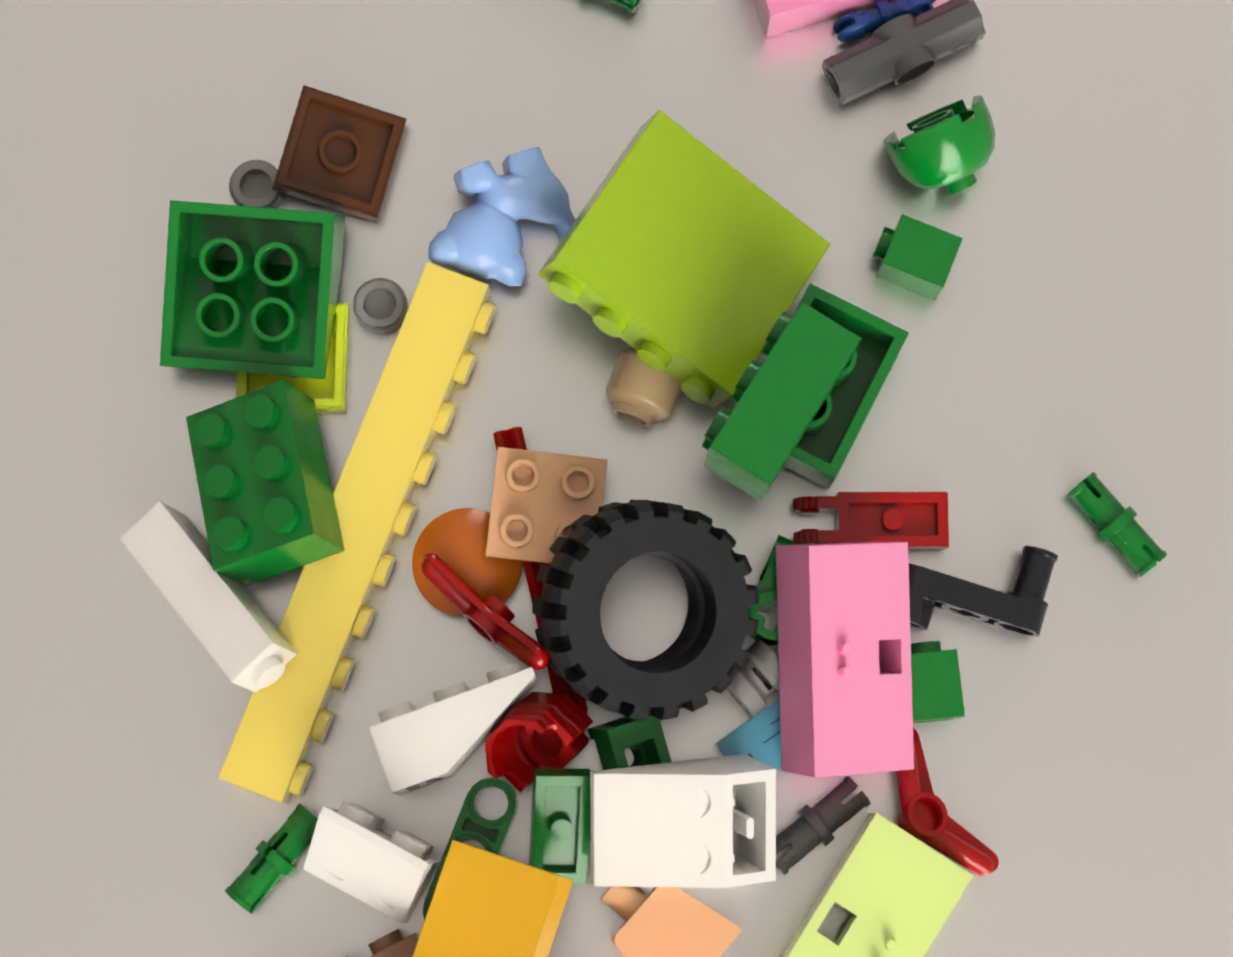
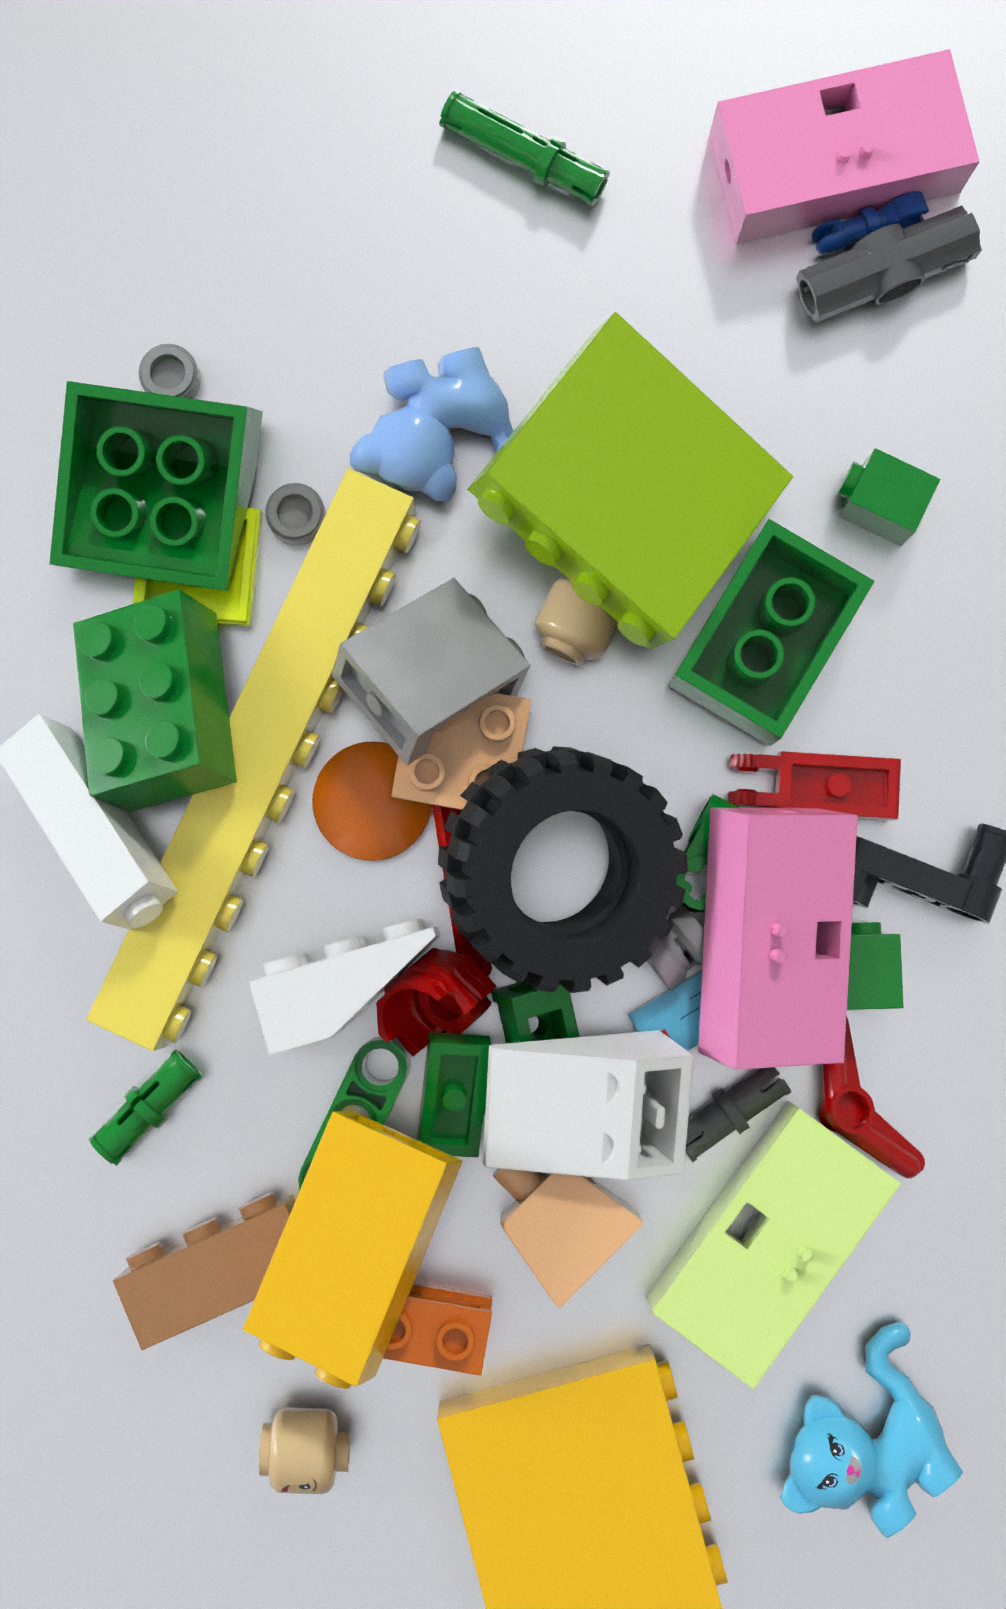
camera: 10 degrees right, 5 degrees up
reddish brown tile [272,85,407,222] -> none
white slope [303,801,440,924] -> none
red piece [421,553,549,670] -> none
green brick [702,302,862,502] -> none
green cylinder [883,95,995,194] -> none
none -> light grey panel [331,578,531,765]

